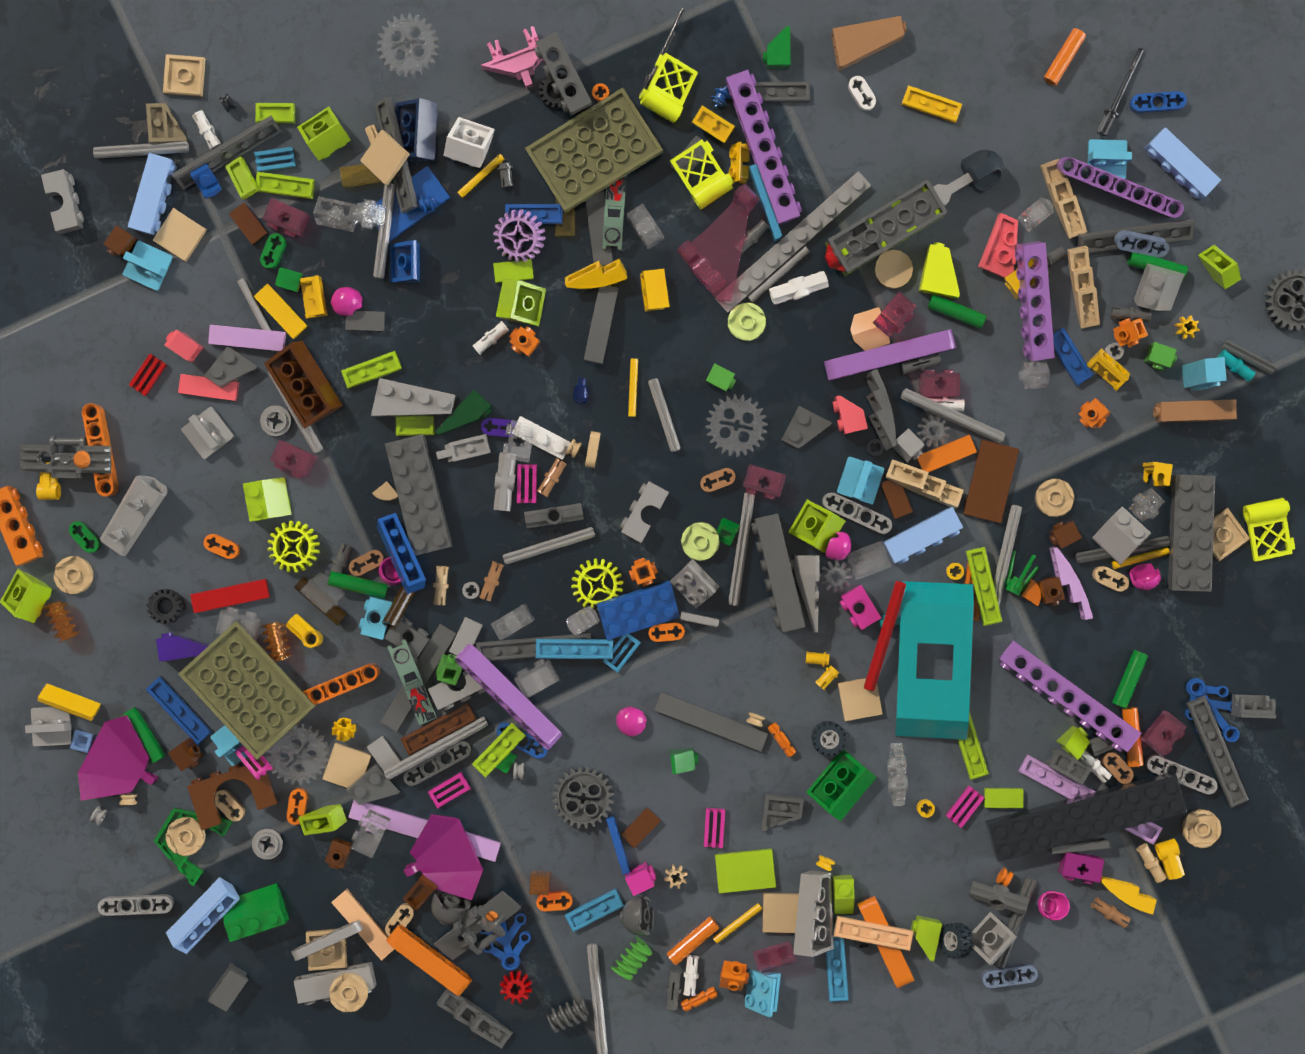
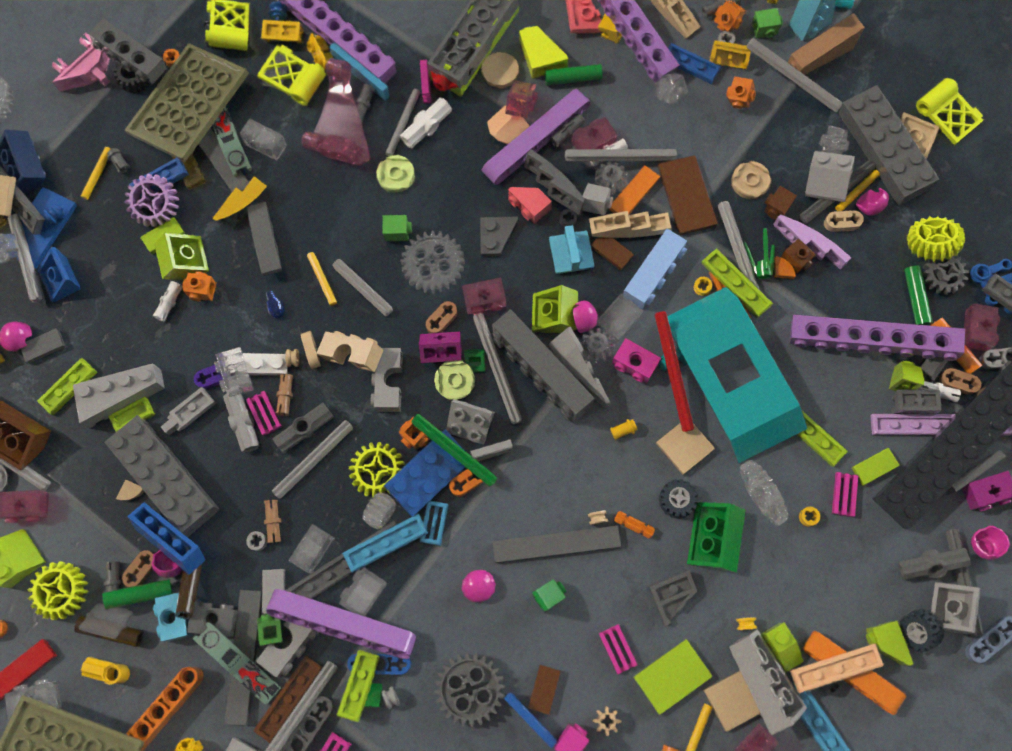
camera: 20 degrees left, 15 degrees down
clear orange piece [260,621,293,662] -> none
tan pin [433,566,449,605] -> none
dark green slope [435,390,492,435] -> none
white slope [443,117,495,168] -> none
yellow hinge [640,269,669,312] -> none
light grey plate [715,171,871,313] -> none
yellow pin [815,665,839,690] -> none
light grey beam [822,492,892,534] -> none
orange bush [996,868,1013,887] -> none
yellow hinge [1143,462,1173,487] -> none
none -> tan arch [317,331,384,372]
none -> green axle [411,414,497,486]
none -> magenta brick [419,332,462,363]
none -> dark pink tile [420,60,431,103]
none -> light grey axle [746,38,842,112]
none -> neon yellow gear [907,216,965,262]
none -> dark grey gear [922,256,969,295]

